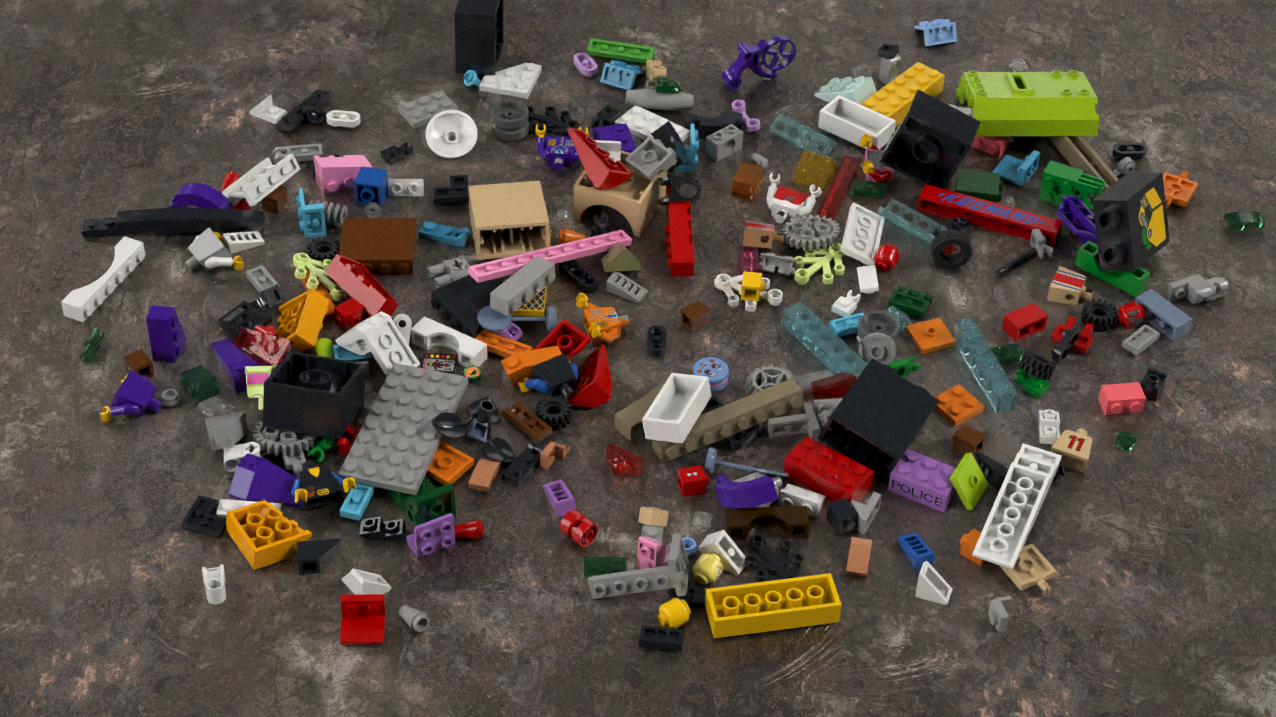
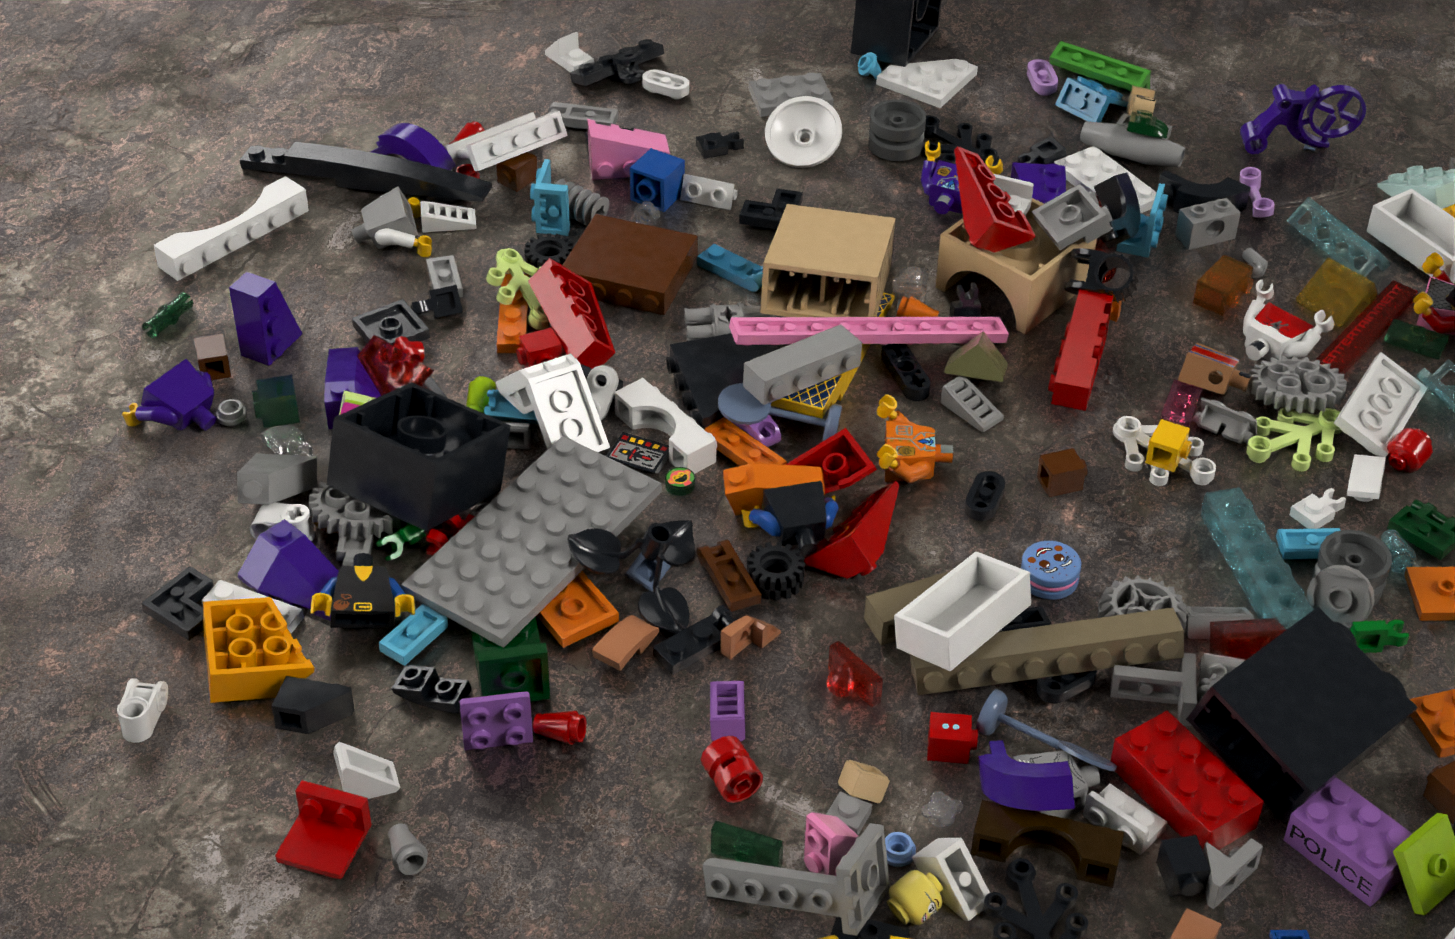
camera: 20 degrees right, 0 degrees up
light orange wedge [276,289,329,352] -> none

